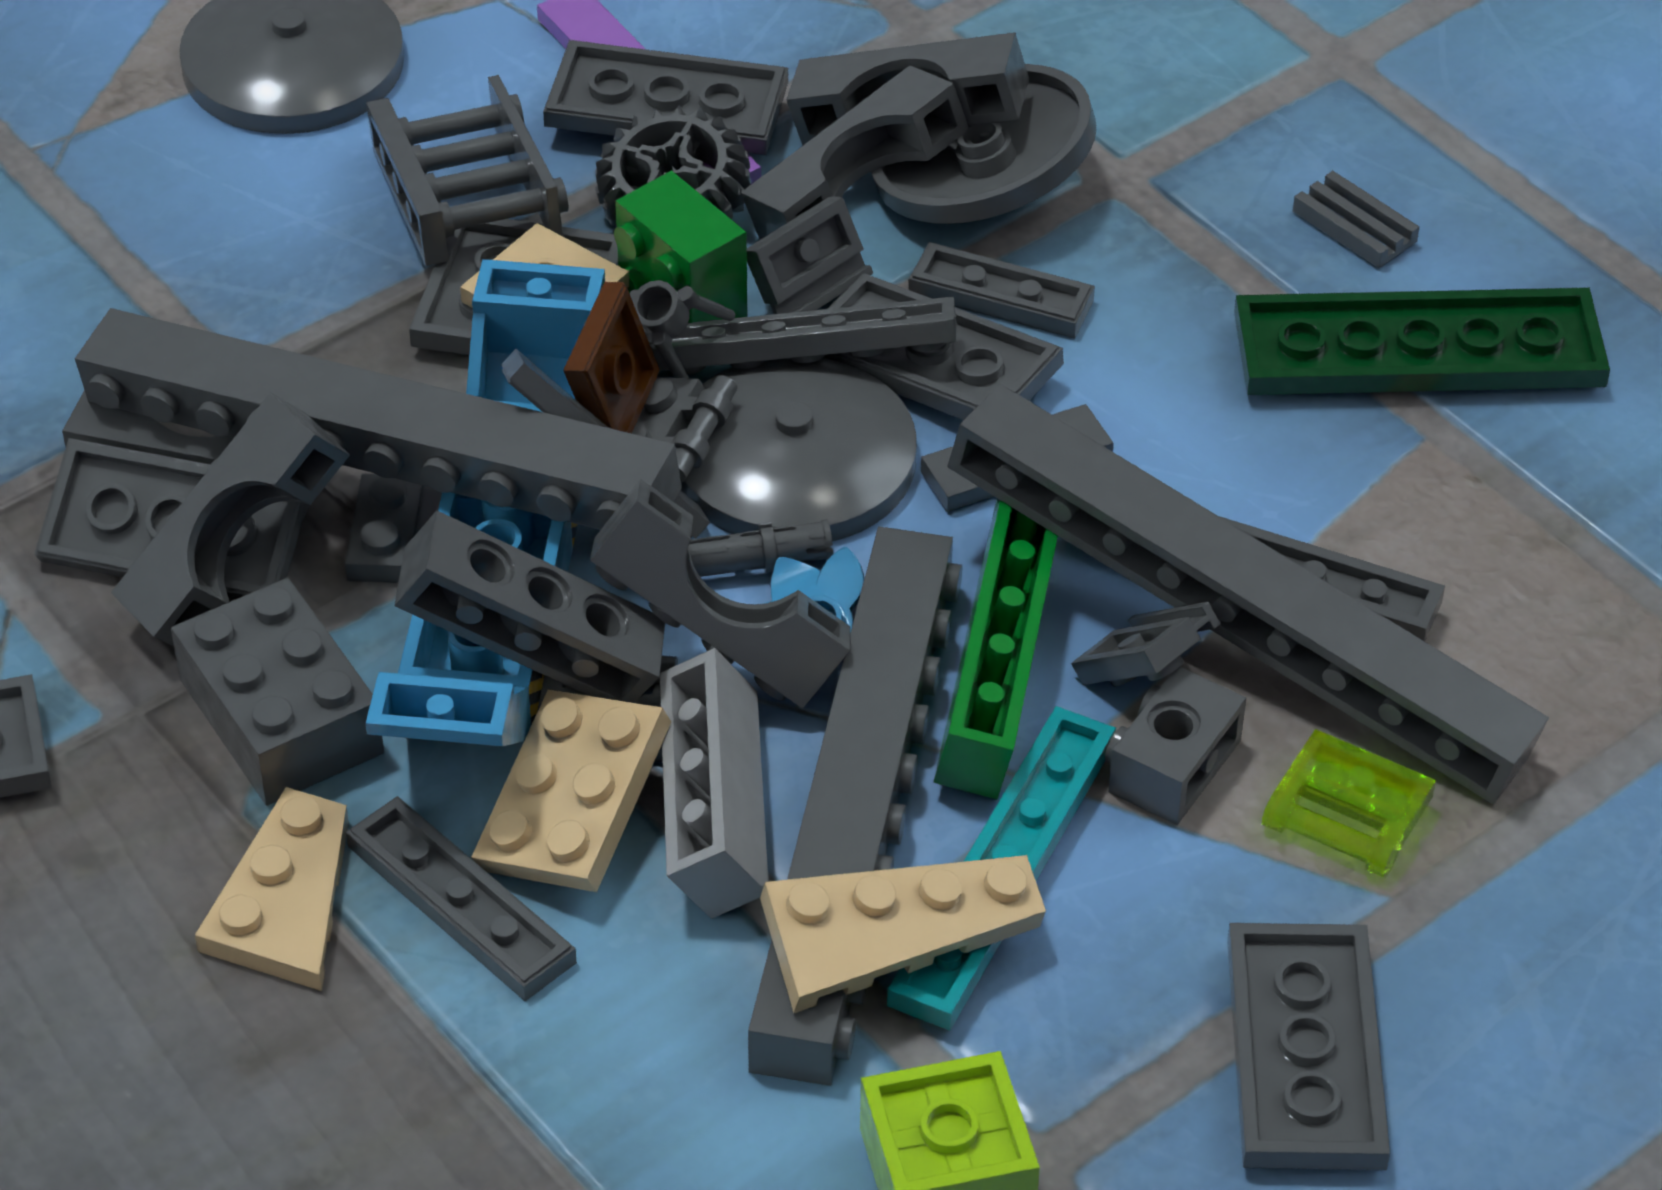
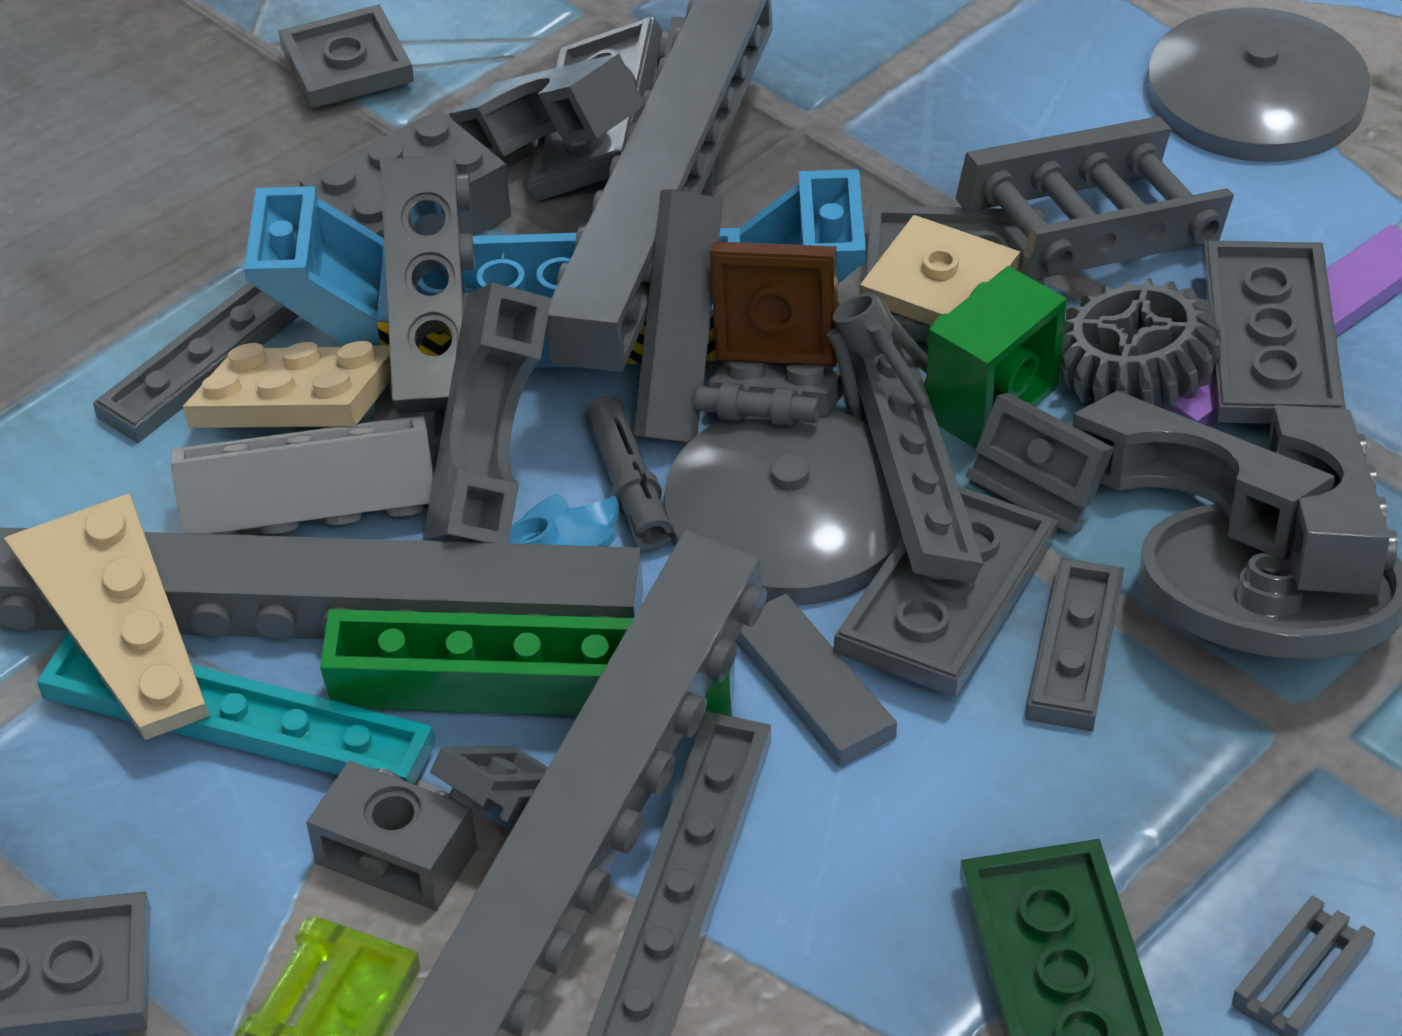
camera: 85 degrees right, 0 degrees up
tan wing [195,787,349,991] -> none

